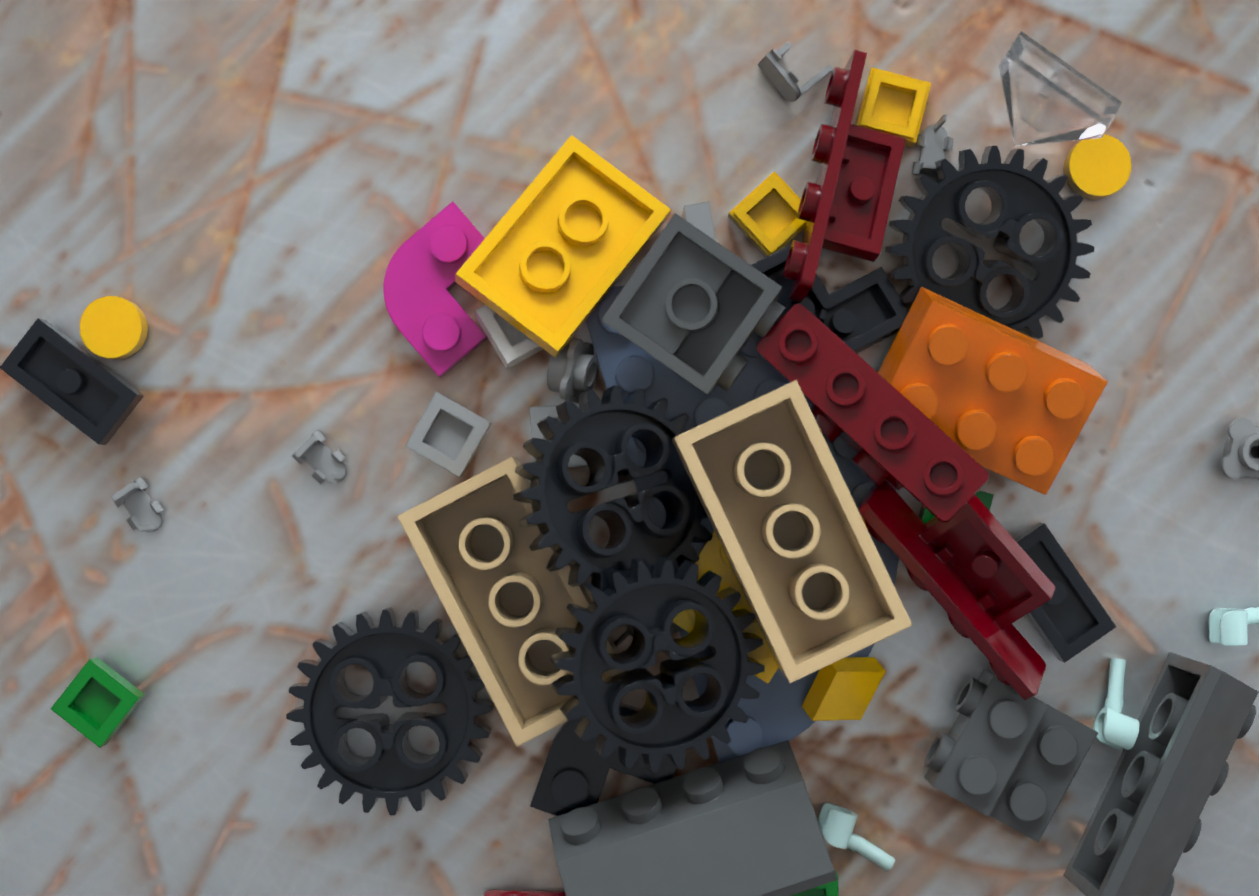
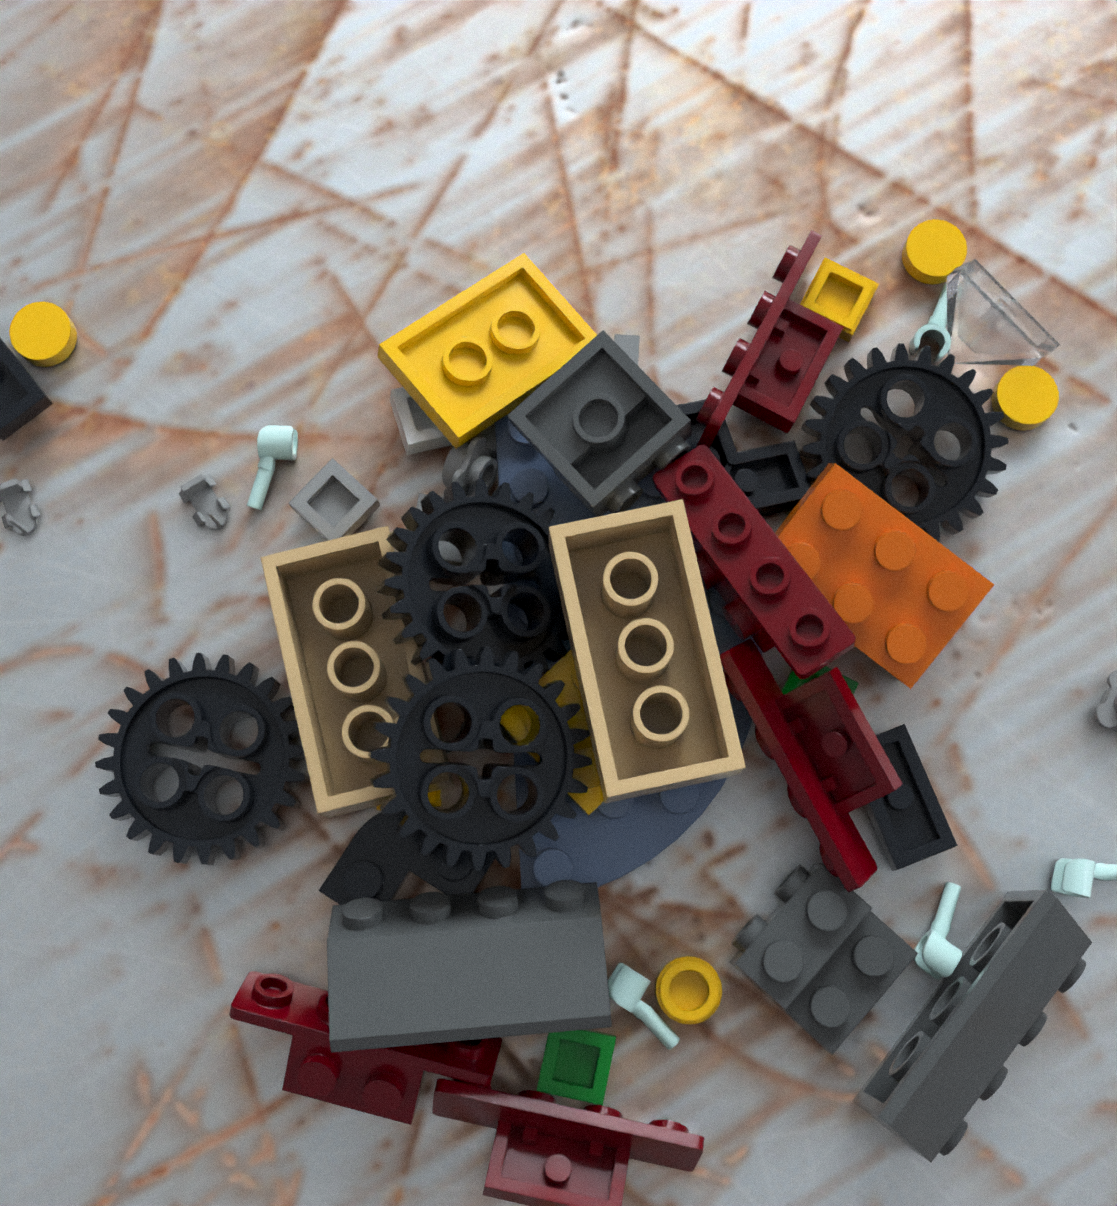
camera: 15 degrees right, 10 degrees down
dark pink plate [383,201,488,378] -> none
yellow tile [728,171,807,257] -> none
light grey piece [758,42,833,102] -> none
yellow tile [801,657,886,721] -> none
light grey piece [912,114,954,178] -> none
none -> light aqua hand [247,425,298,510]
none -> yellow tile [655,956,722,1025]
none -> yellow tile [902,219,967,285]
none -> light aqua hand [909,283,958,363]

